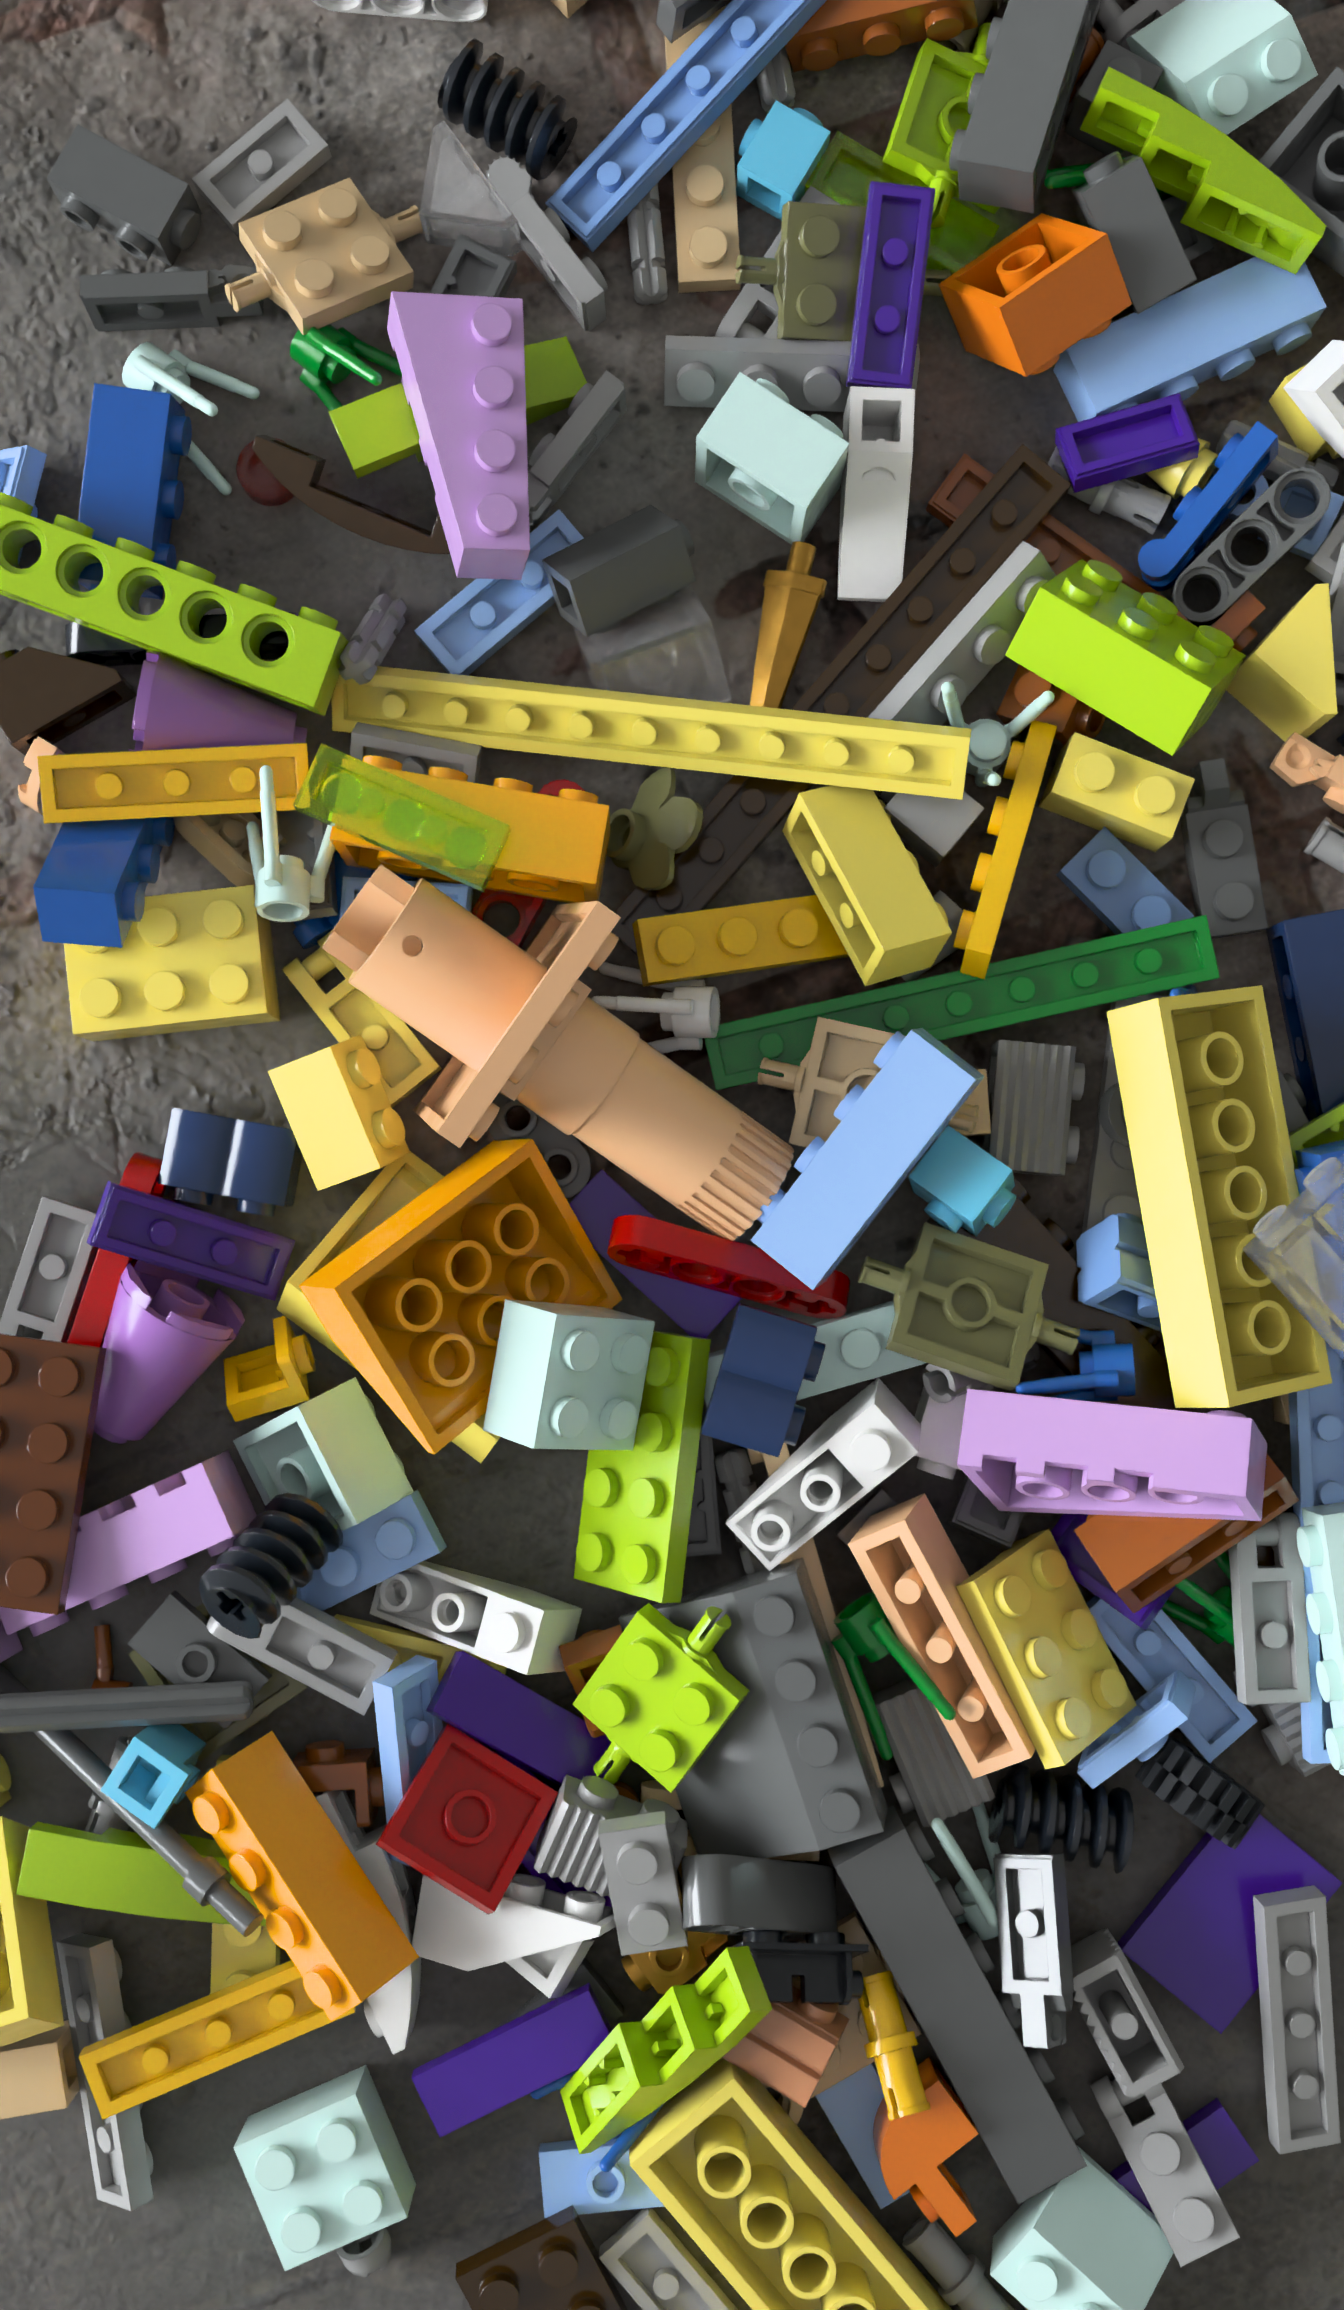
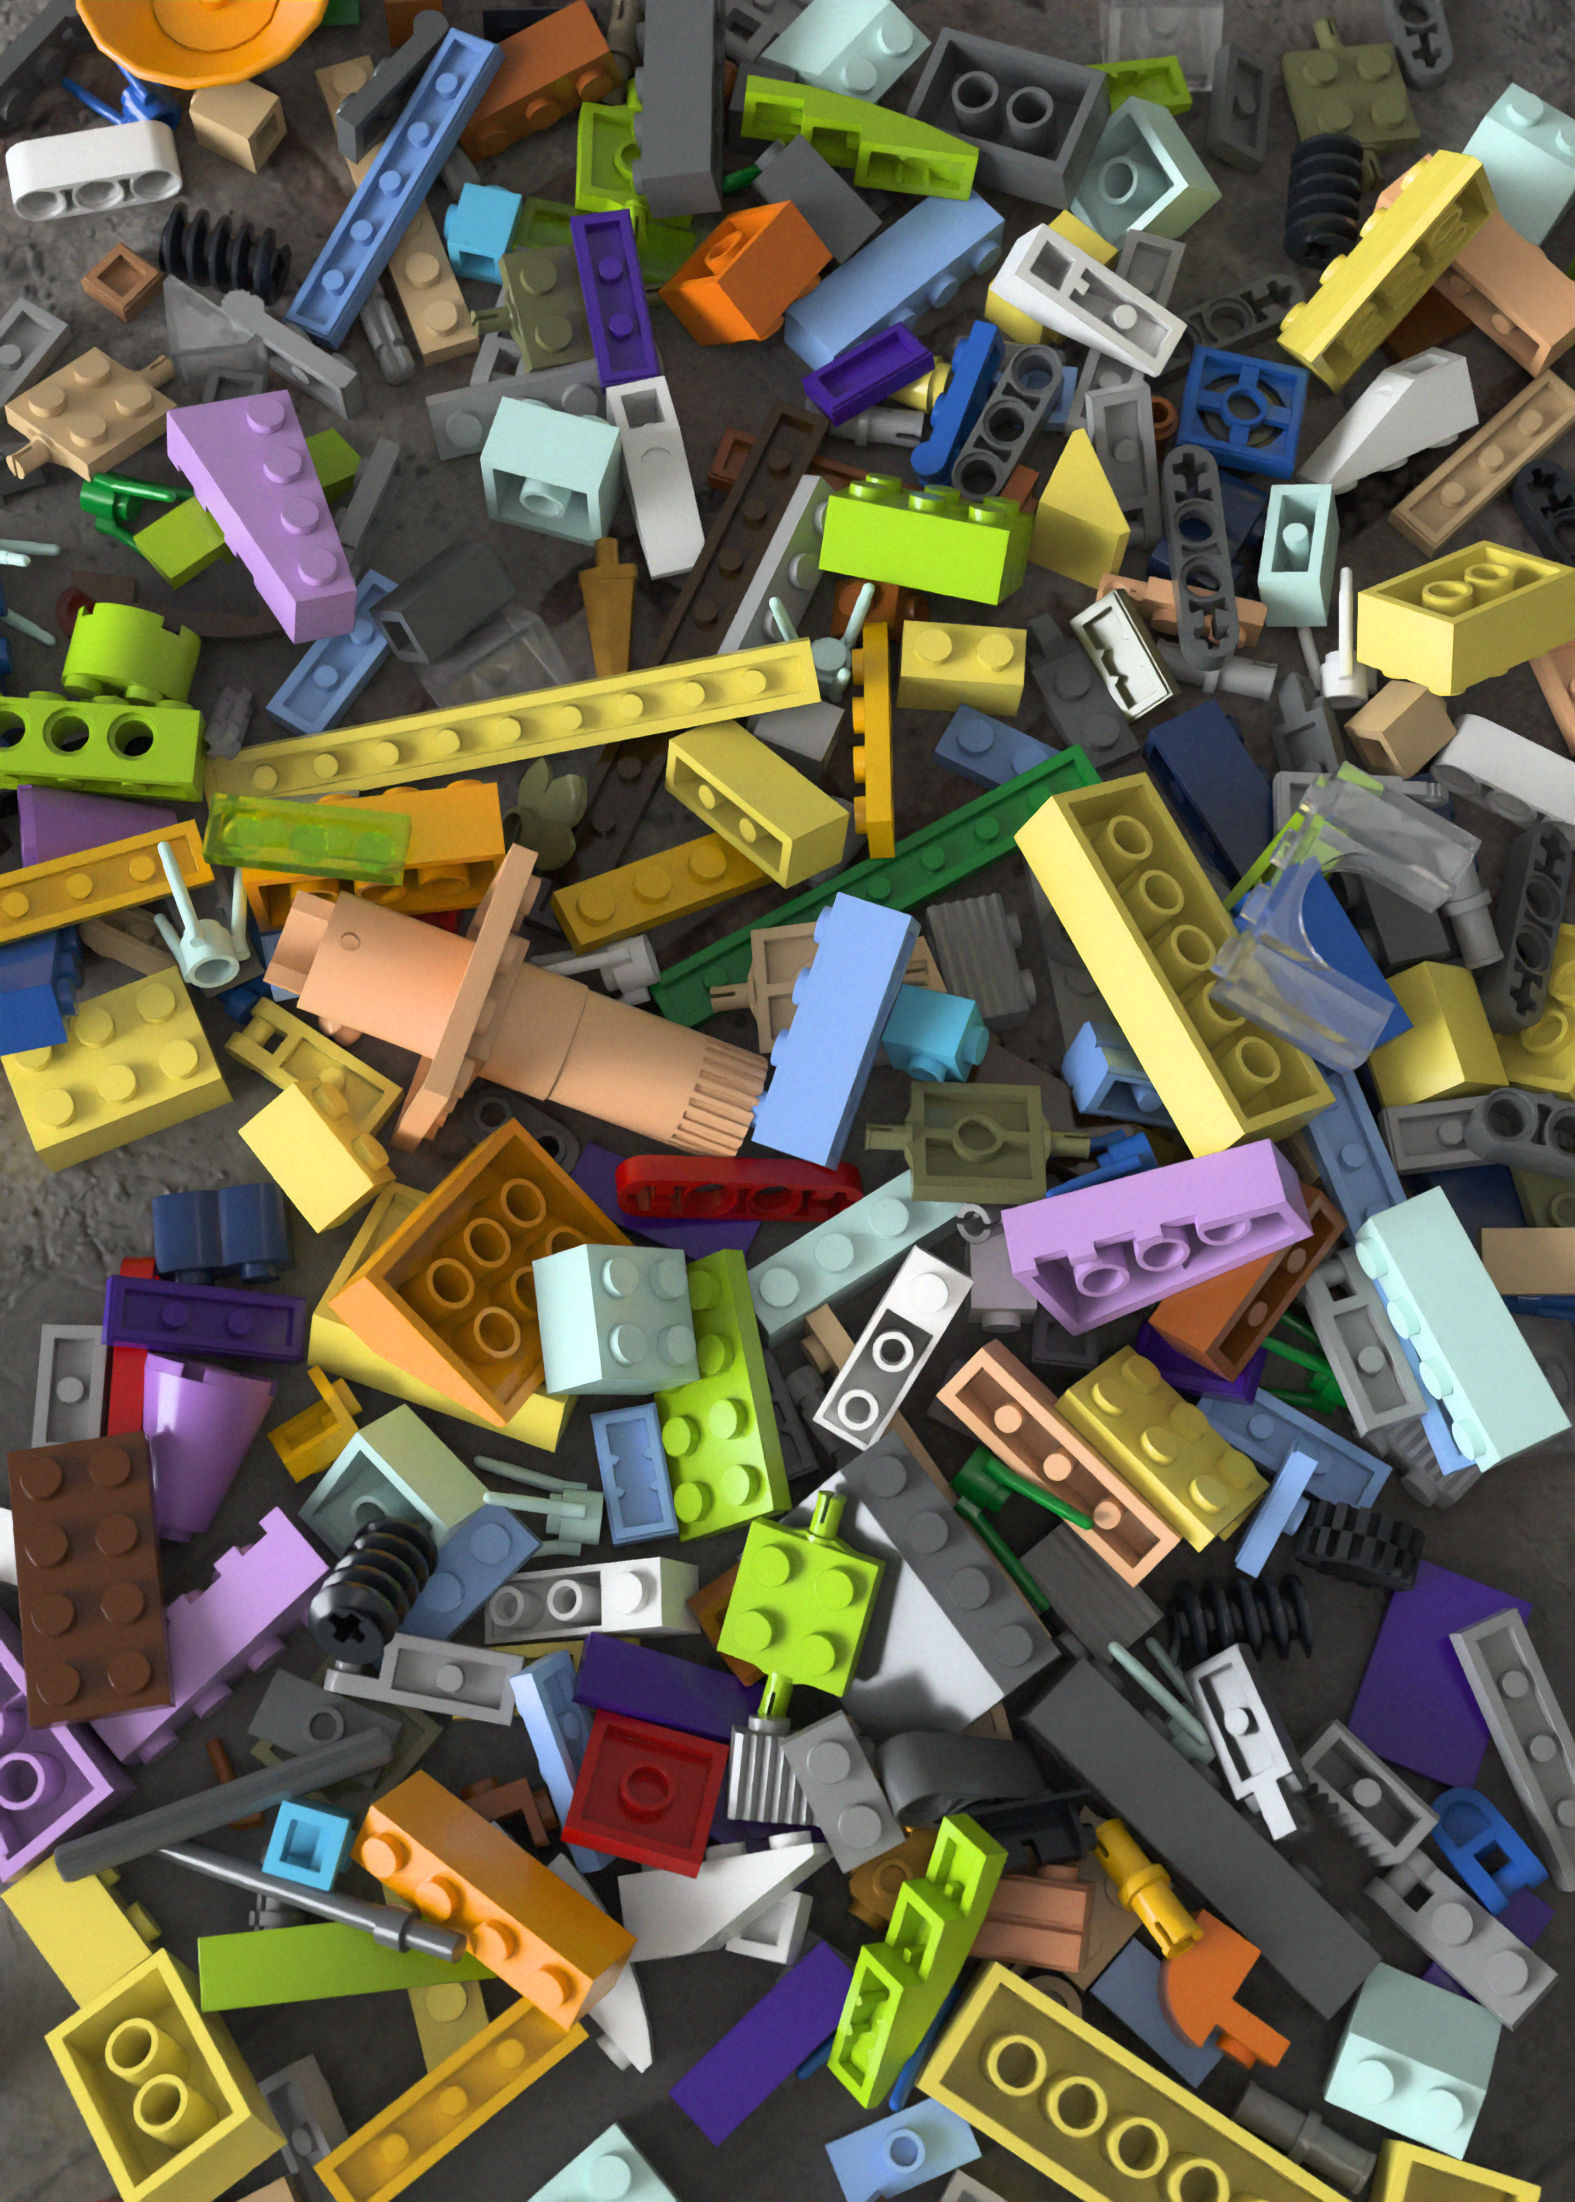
camera: 20 degrees left, 15 degrees down
dark blue brick [701,1303,825,1458] -> none
none -> lime brick [61,603,202,707]
none -> medium nougat tile [81,241,167,324]
none -> light aqua plant [473,1455,604,1558]
none -> light blue plate [591,1403,679,1548]
none -> plate [1069,588,1182,726]
none -> blue plate [1430,1787,1549,1918]

